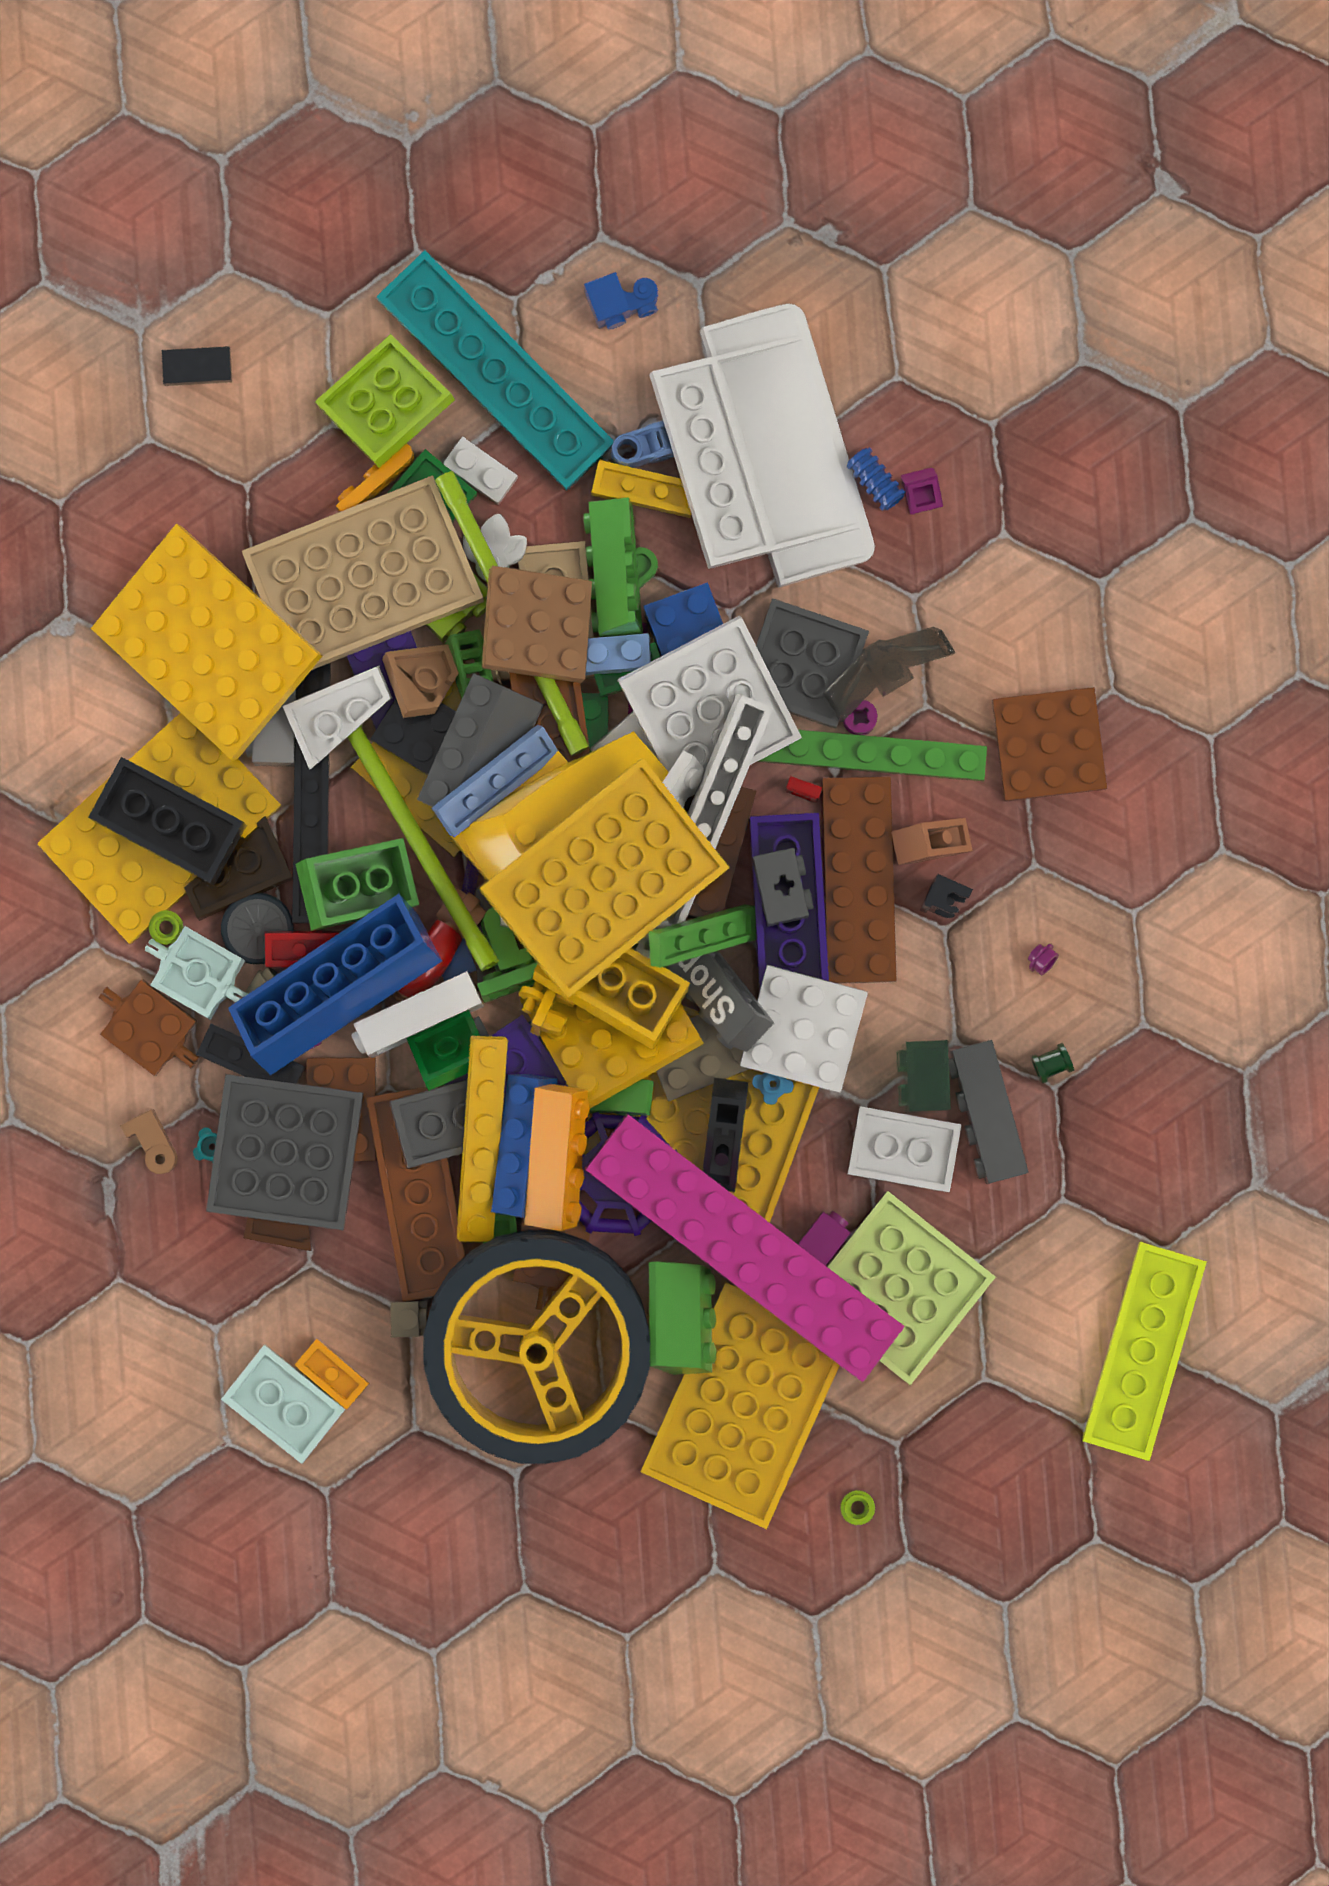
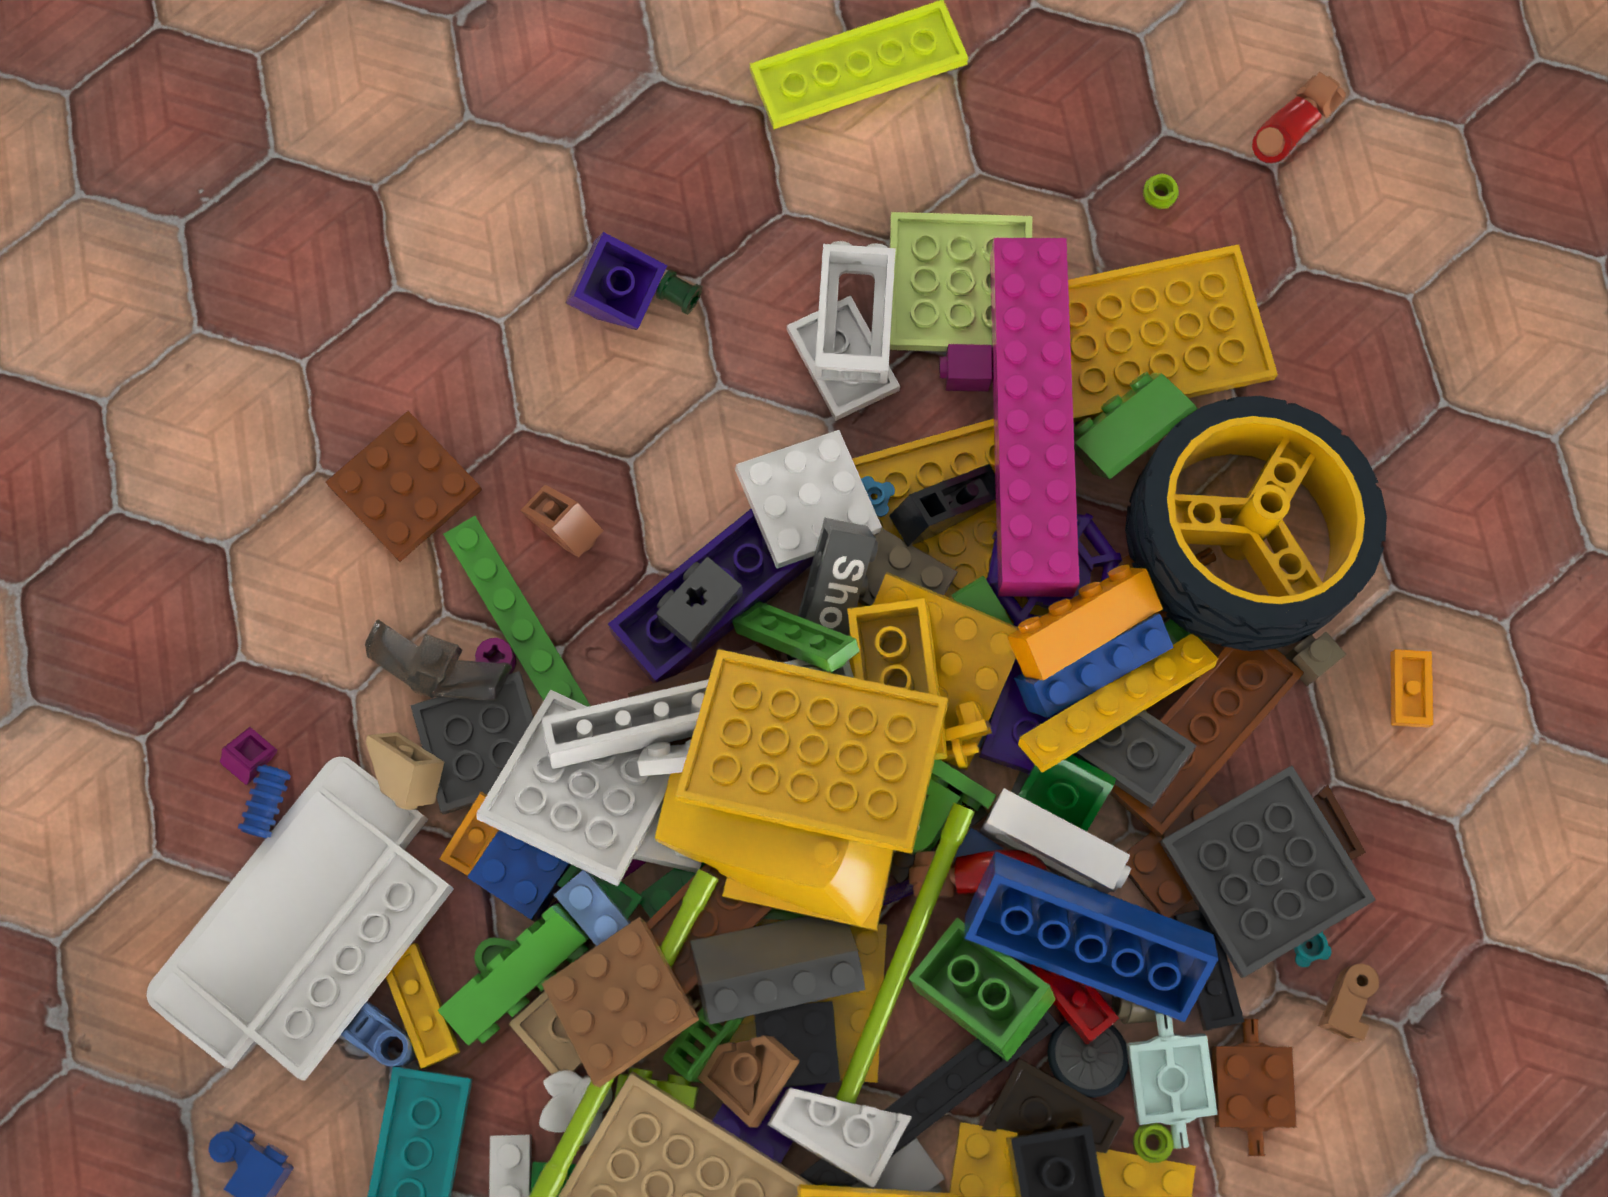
camera: 125 degrees left, 10 degrees down
light aqua plate [221,1345,346,1464] -> none
medium blue plate [432,725,558,837] -> none
red tile [785,776,823,803] -> none
dark orange plate [822,777,897,984] -> none
clear green brick [896,1040,951,1113] -> none
black hinge [920,874,973,918] -> none
dark grey brick [946,1040,1029,1184] -> none
magenta plate [1028,944,1059,976] -> none
none -> tan slope [366,732,444,810]
none -> light orange plate [439,792,499,876]
none -> dark purple slope [565,232,667,330]
none -> white piece [814,241,895,384]
none -> piece [1252,72,1346,164]

